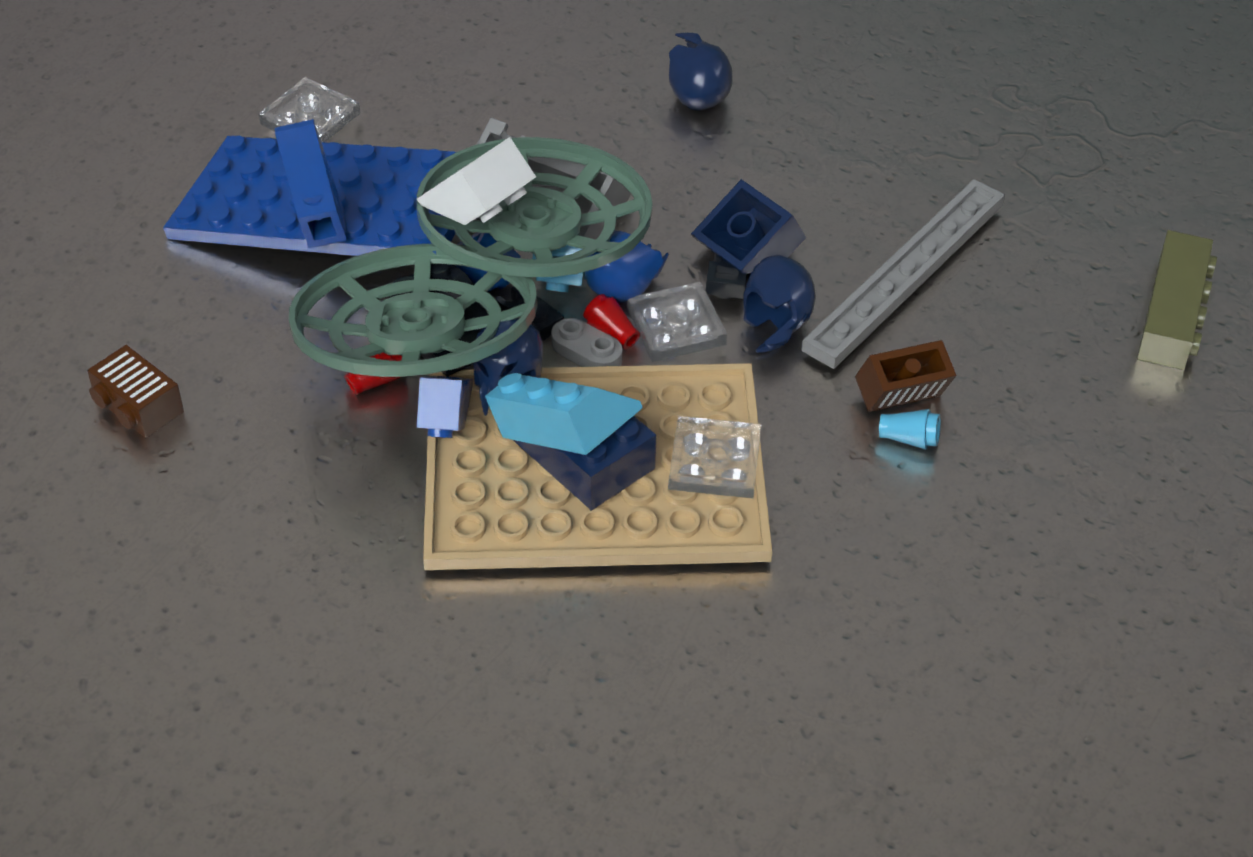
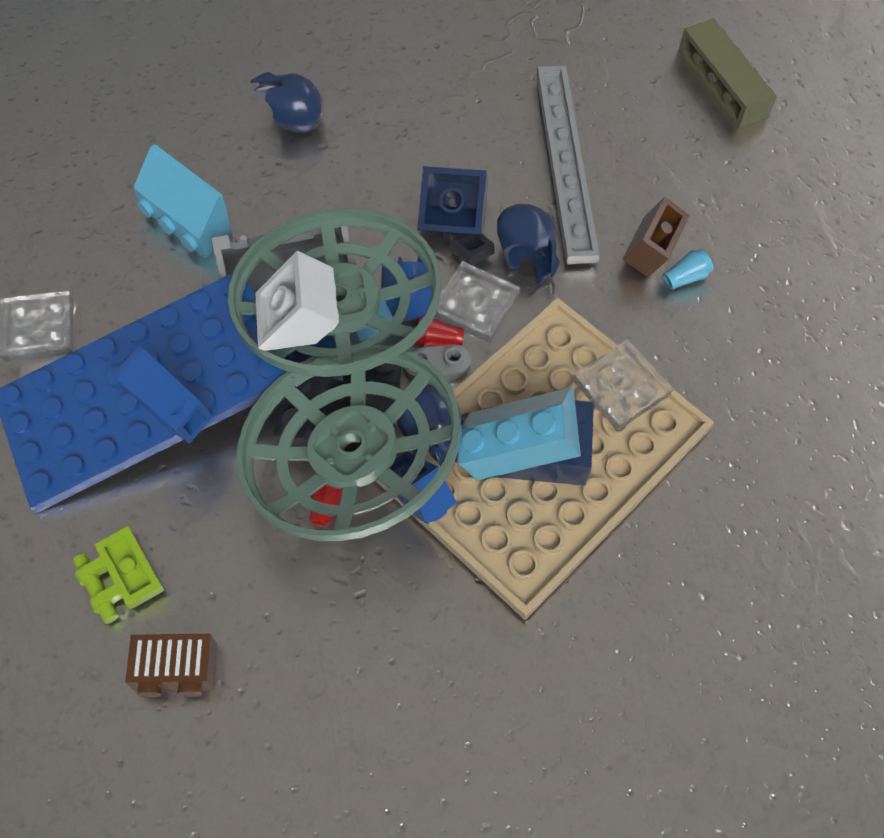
camera: 45 degrees left, 15 degrees up
none -> lime plate [72,526,164,624]
none -> medium azure slope [133,144,233,258]

